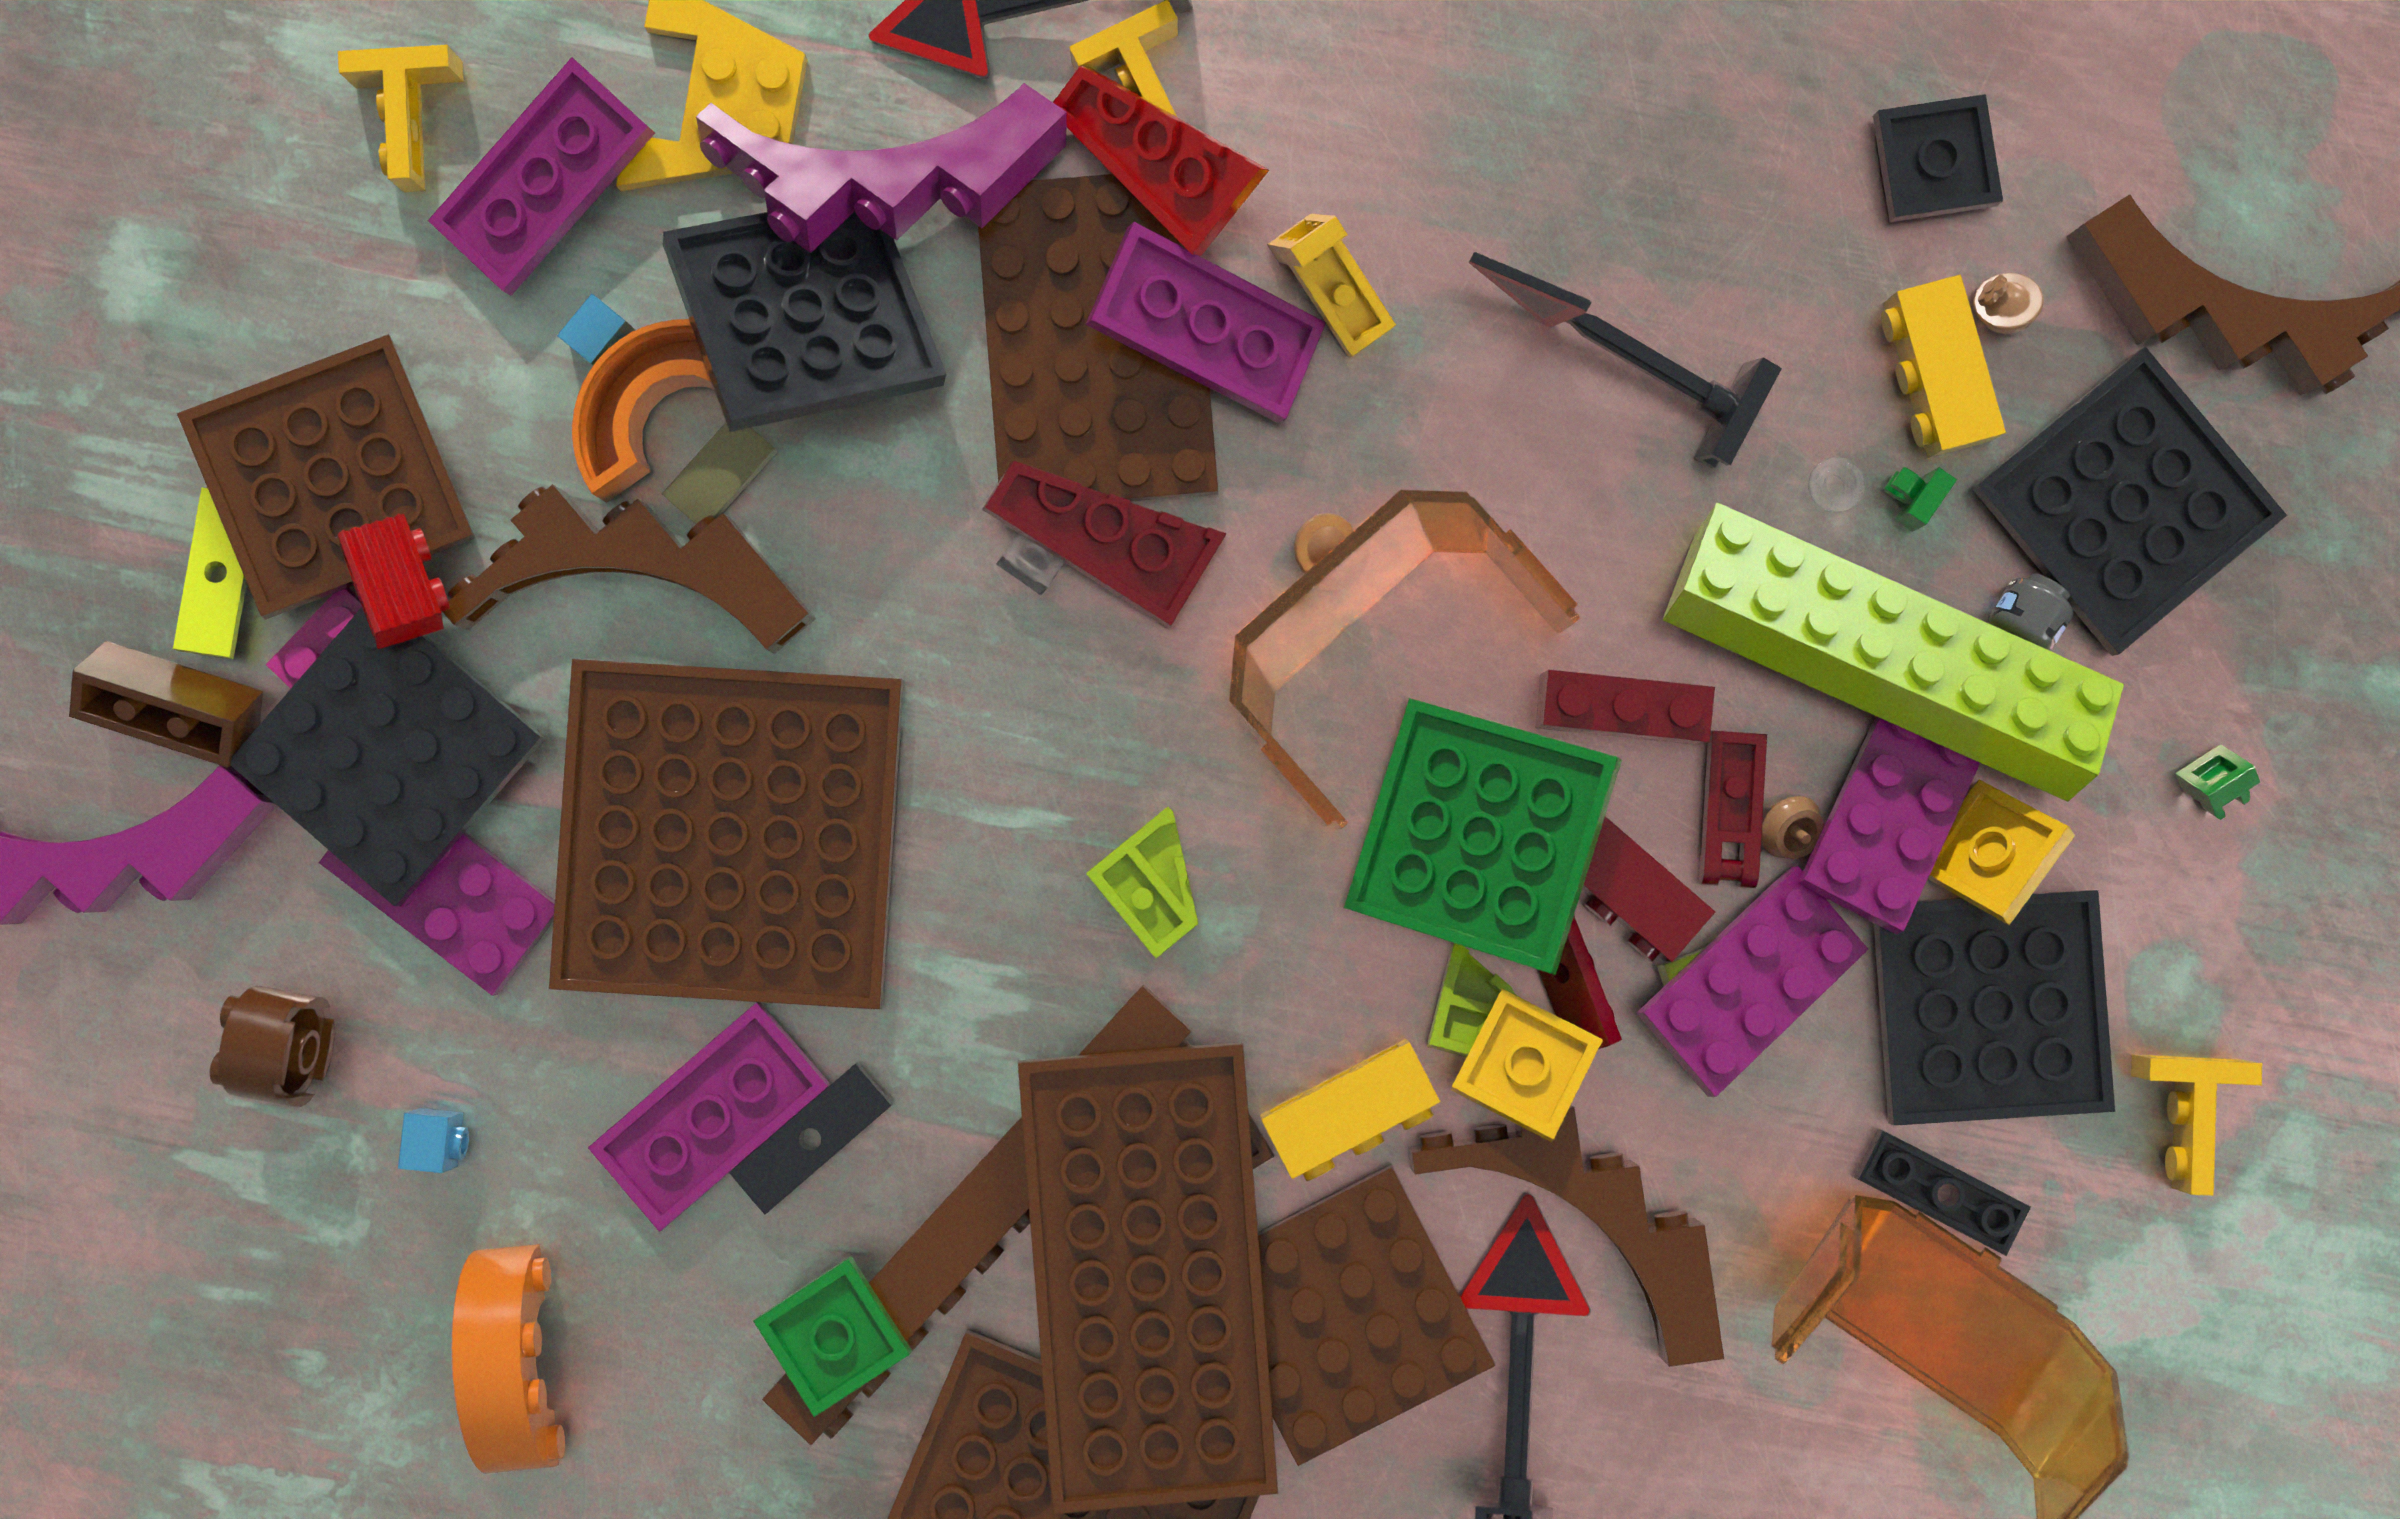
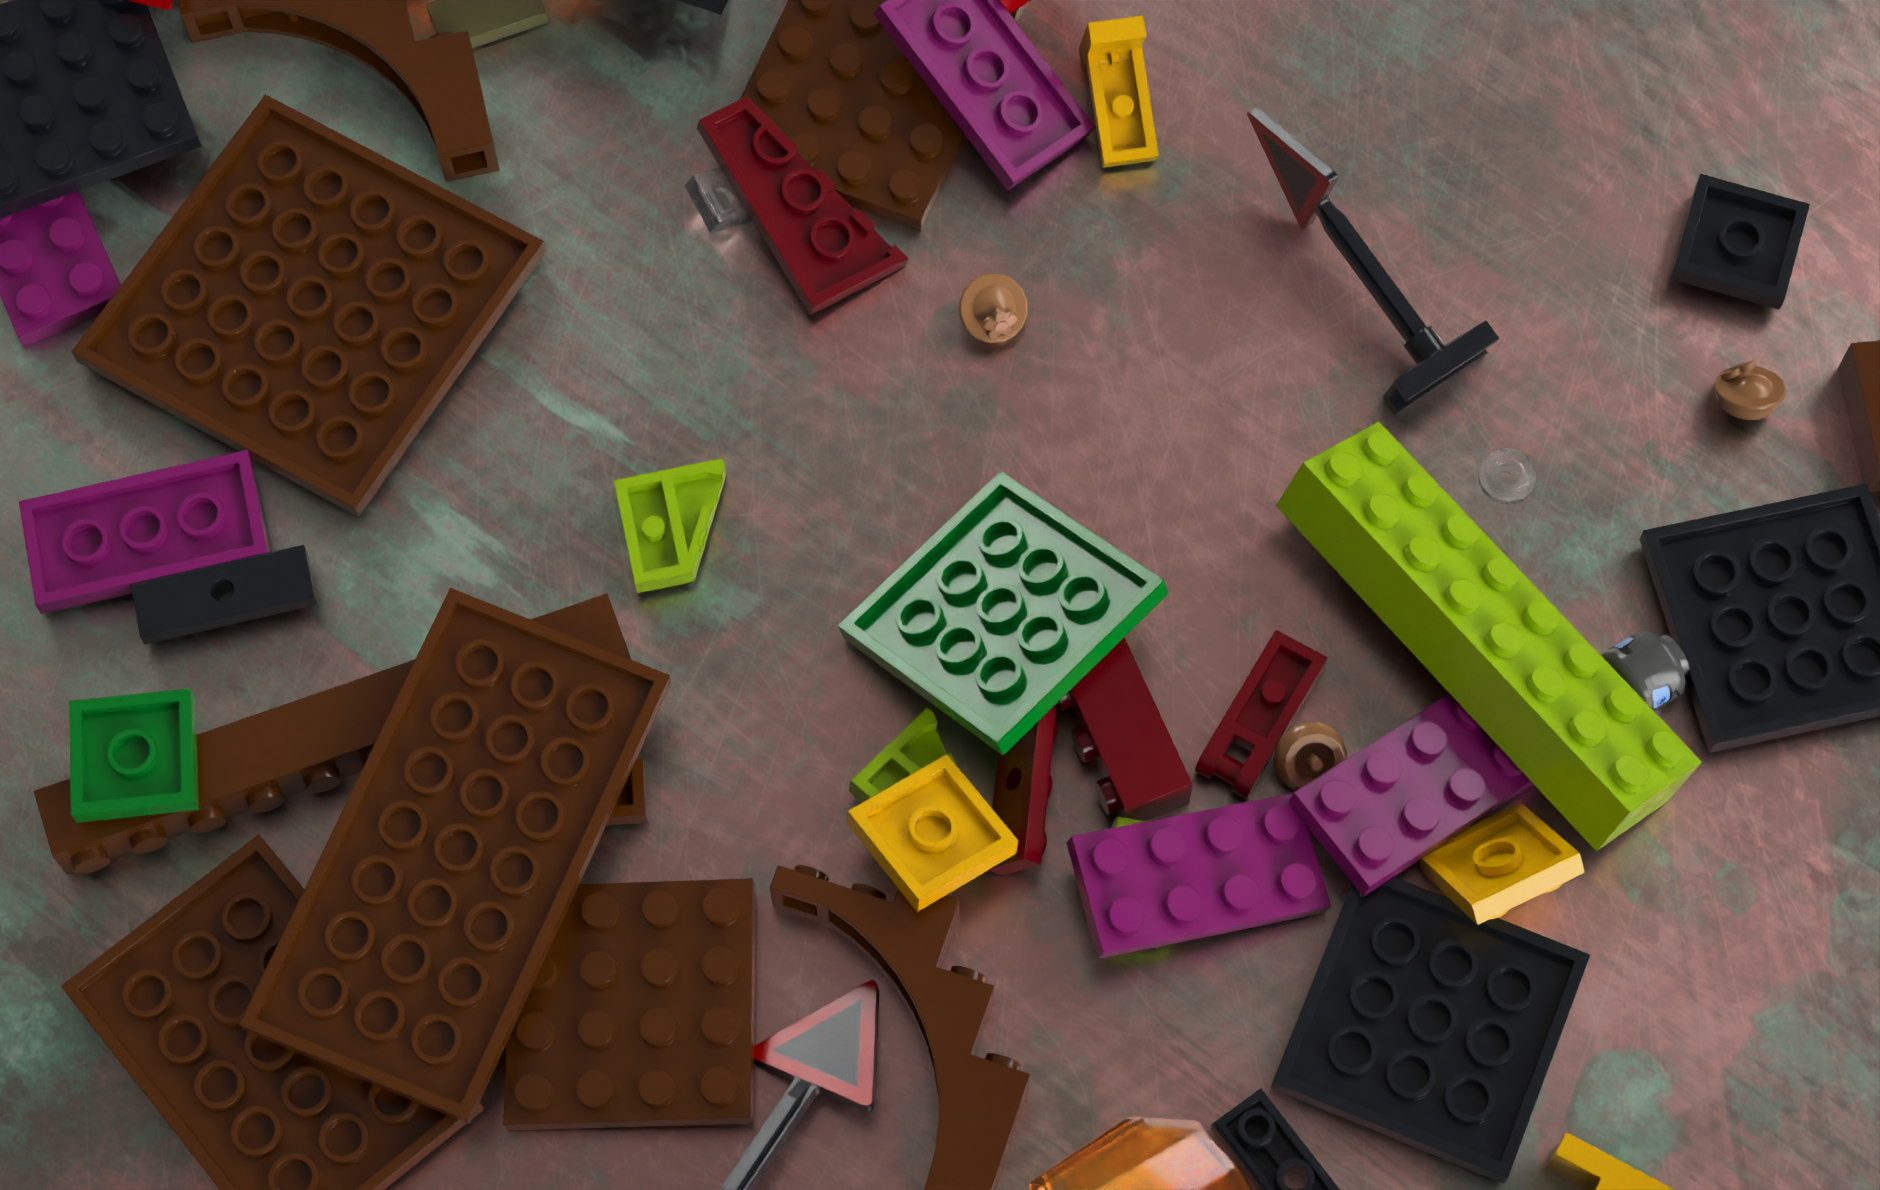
camera: 25 degrees right, 20 degrees down
clear orange piece [1229,490,1580,830] -> none
yellow brick [1260,1039,1440,1181] -> none
dark red brick [1535,670,1715,745] -> none
yellow brick [1881,274,2006,458] -> none
green tile [1883,467,1957,532] -> none
green tile [2175,744,2260,820] -> none

